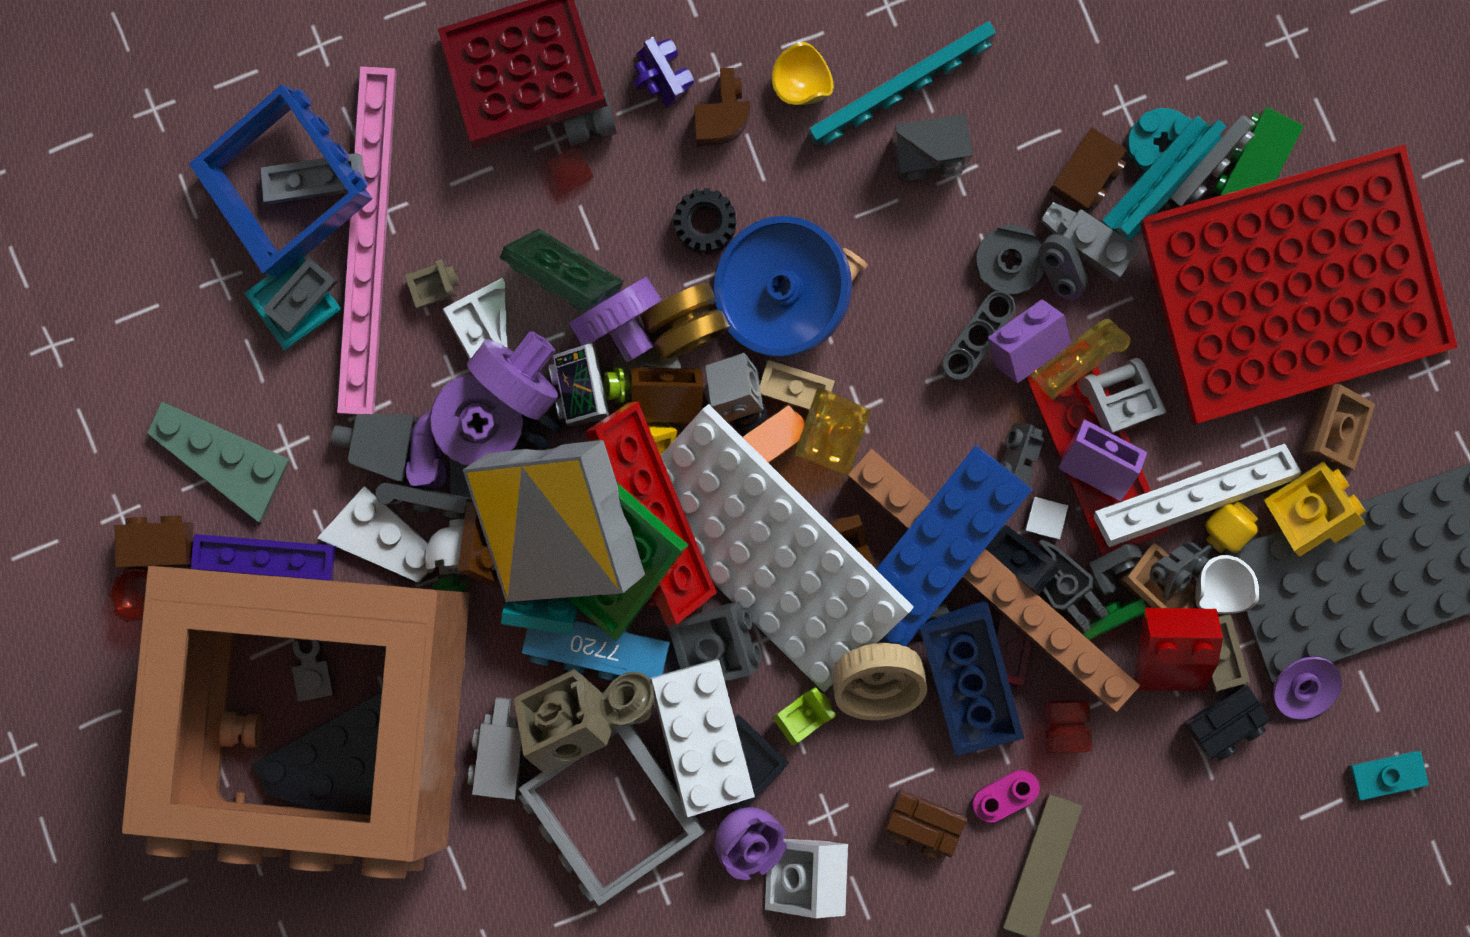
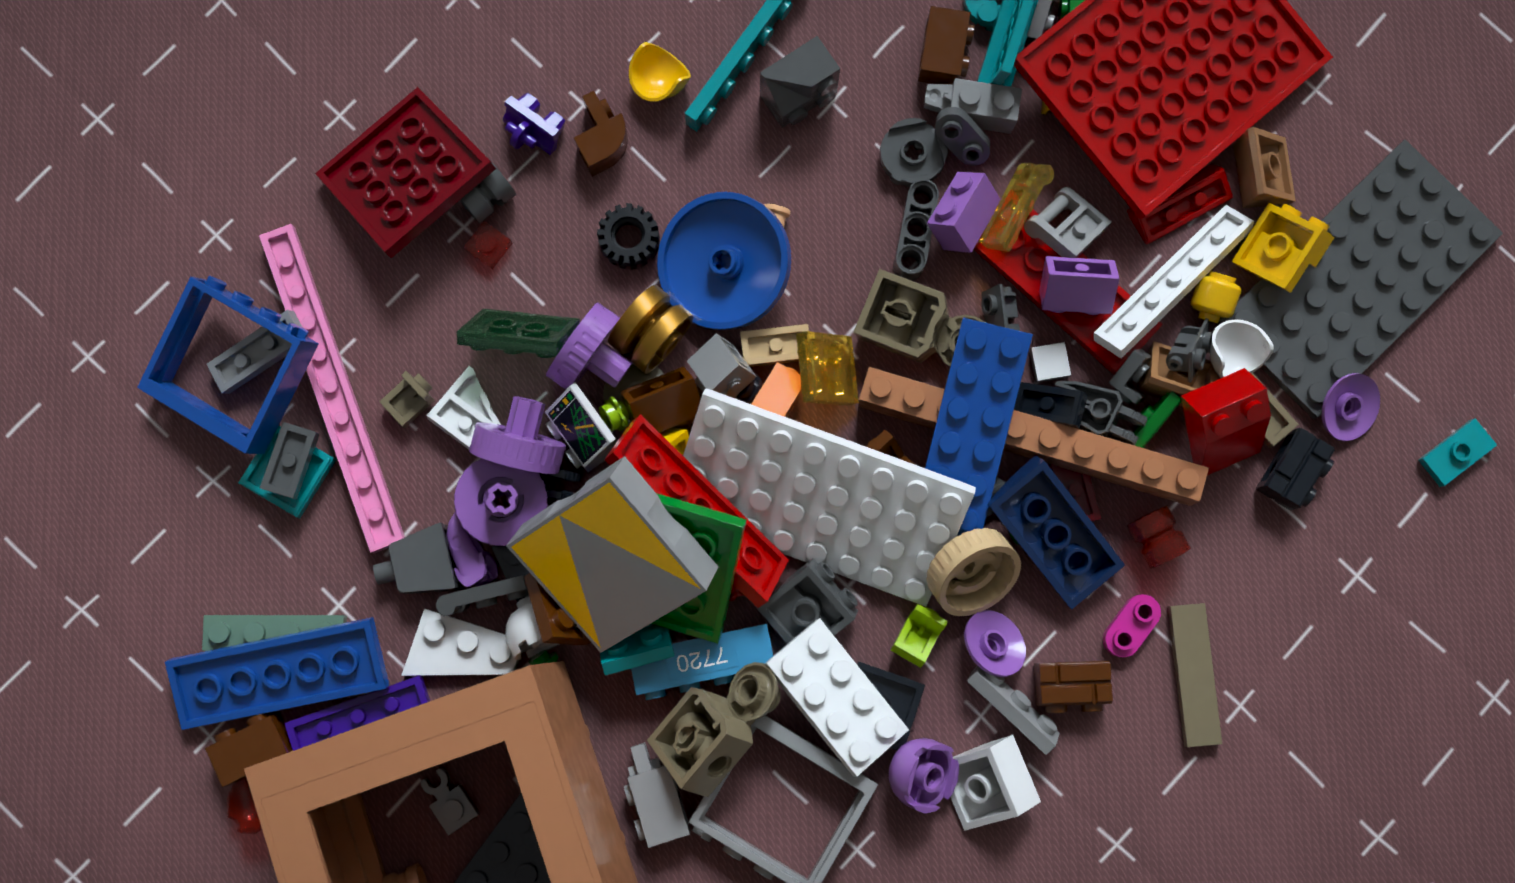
camera: 30 degrees left, 5 degrees down
none -> blue plate [165,617,390,730]
none -> dark tan brick [853,269,986,366]
none -> medium lavender dish [964,610,1026,677]
none -> light grey plate [967,665,1060,755]
none -> red slope [1127,164,1234,245]

